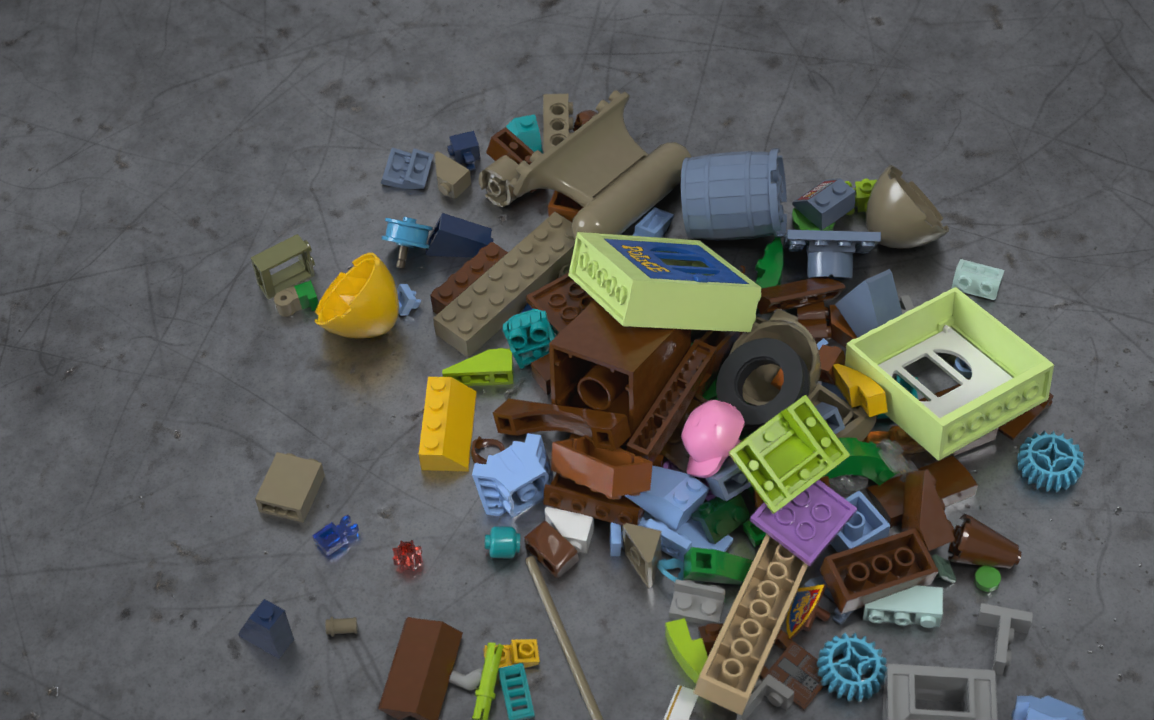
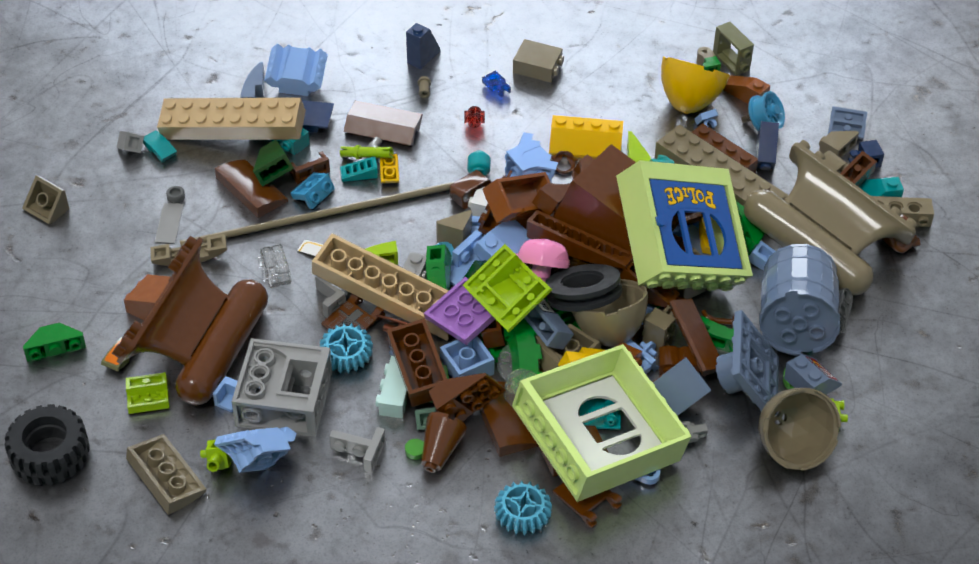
camera: 90 degrees right, 5 degrees down
light aqua bracket [951,259,1004,300] -> none
none -> dark orange slope [723,75,770,105]

